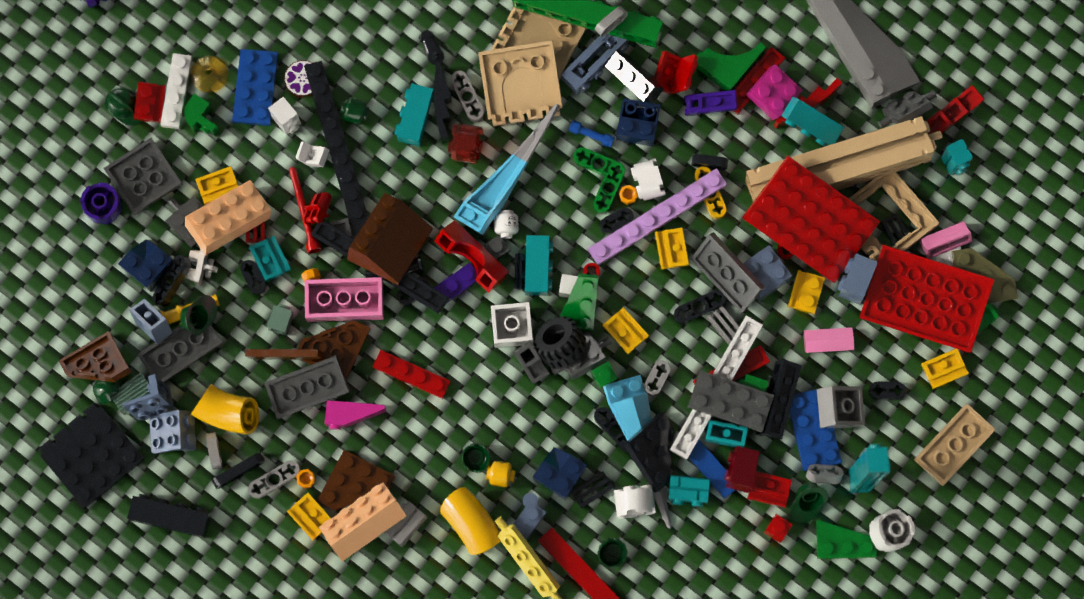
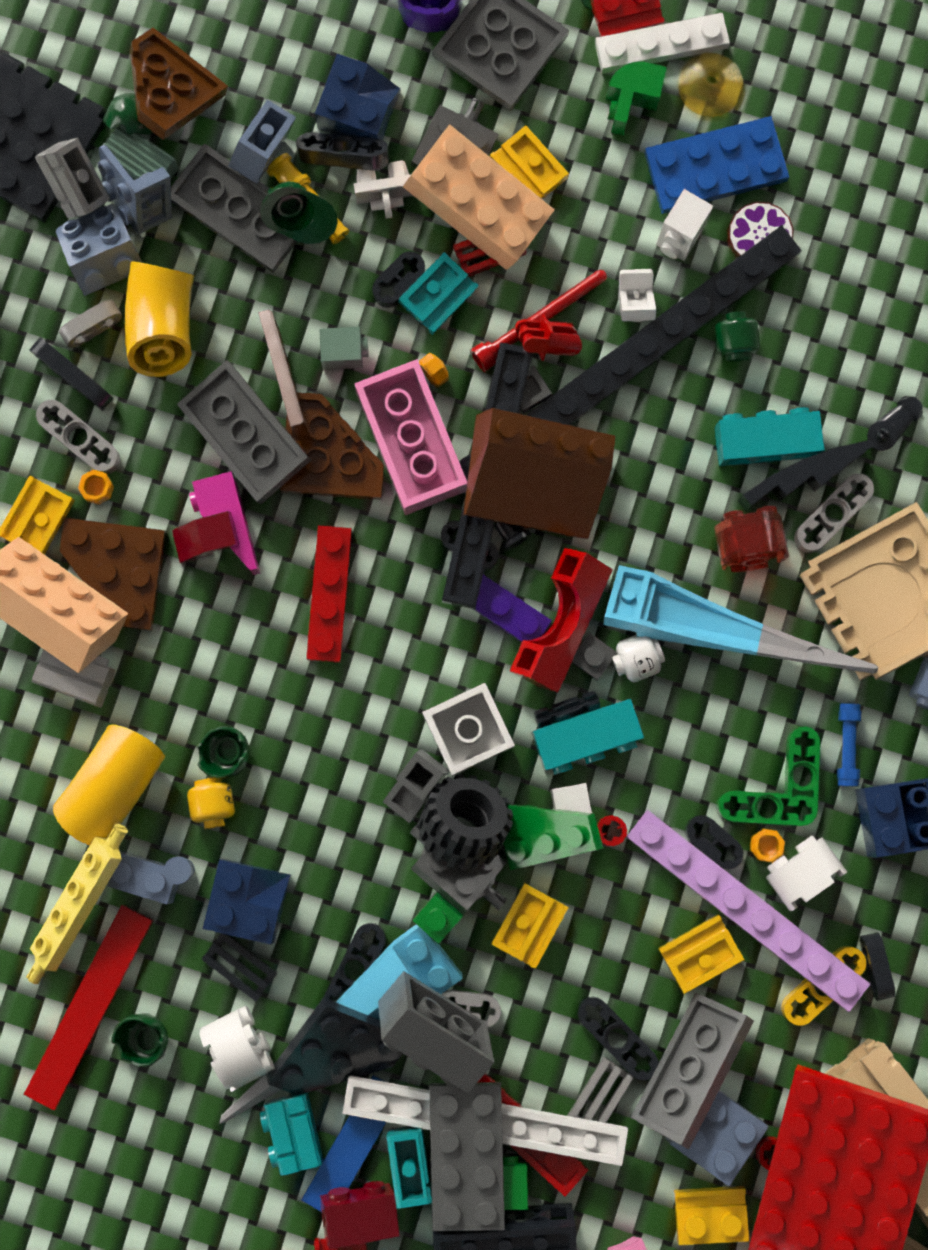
camera: 65 degrees right, 5 degrees up
none -> light grey brick [35,138,110,218]
none -> dark red slope [172,511,239,563]
none -> dark grey brick [378,971,494,1093]

